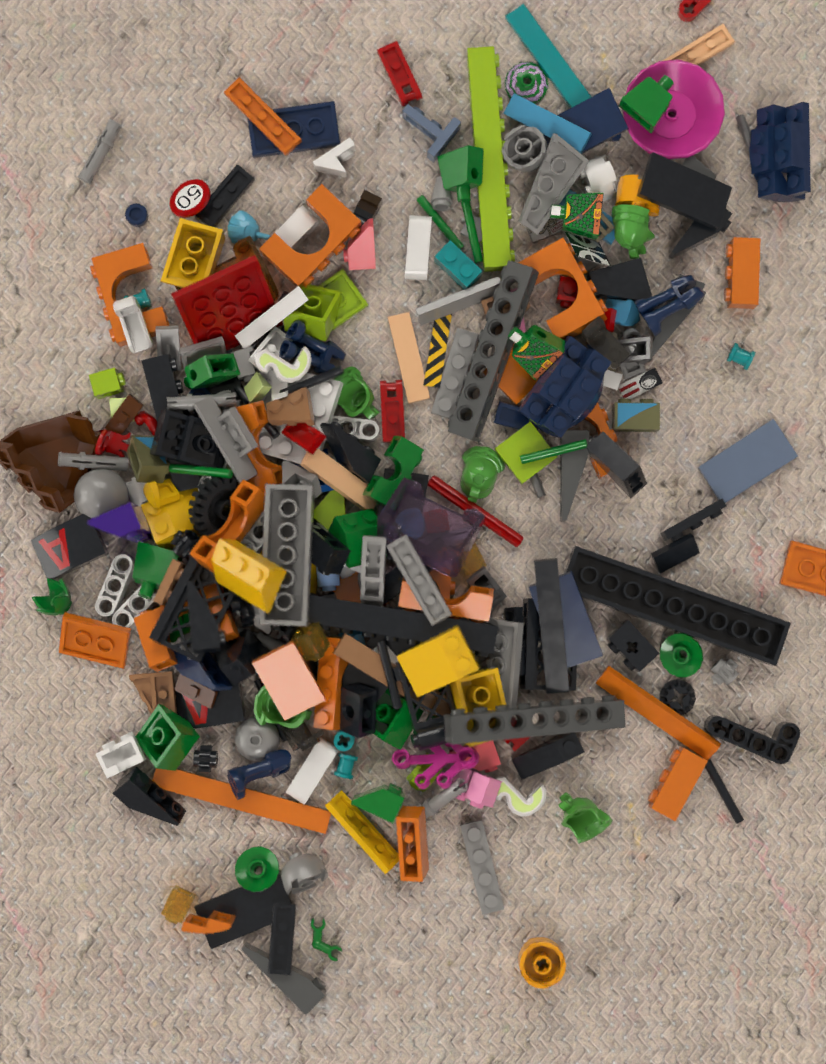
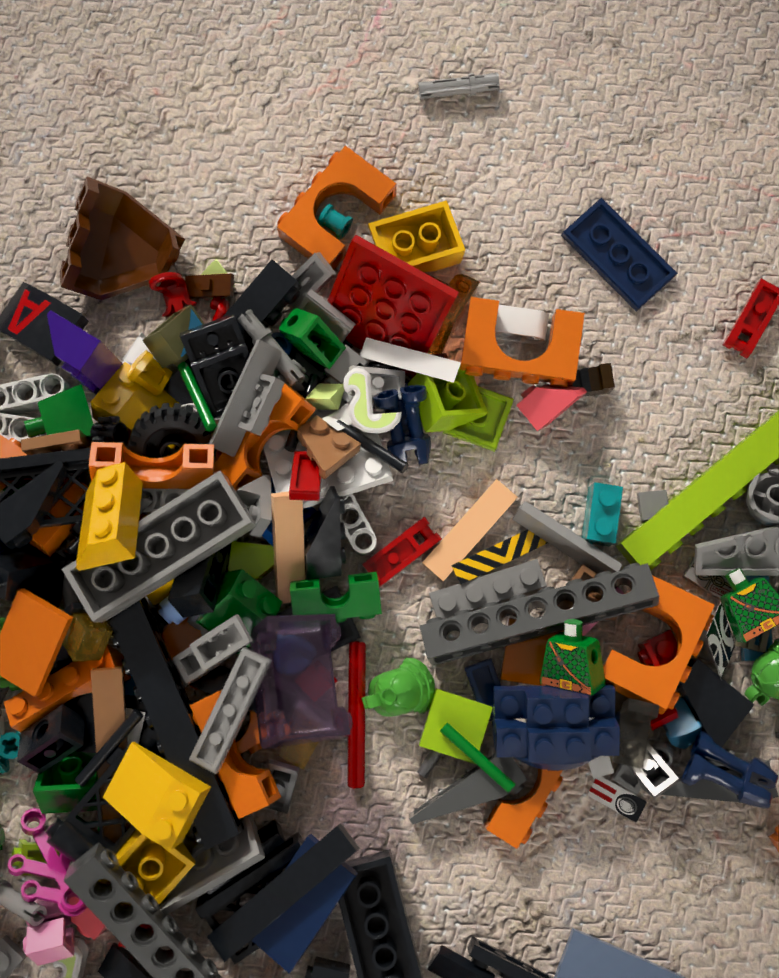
camera: 55 degrees right, 5 degrees down
light grey pin [58,452,128,472] -> none
light grey piece [74,469,129,519] -> none
lime brick [89,367,126,399] -> none
white animal [113,296,153,354] -> none
dark blue tile [125,203,148,227] -> none
piece [169,179,211,218] -> none
black tile [195,164,255,227] -> none
orange tile [224,77,302,156] -> none
medium azure piece [228,210,271,244] -> none
white slope [313,138,356,177] -> none
bright green helmet [334,366,379,420] -> none
sand blue bracket [402,104,461,163] -> none
white beam [405,215,432,281] -> none
green bar [416,195,465,250] -> none
light grey cone [431,176,453,211] -> none
green torso [437,145,484,203] -> none
green bar [461,201,483,264] -> none
black slope [587,432,647,498] -> none
olive brick [612,399,660,432] -> none
teal bush [726,343,756,370] -> none

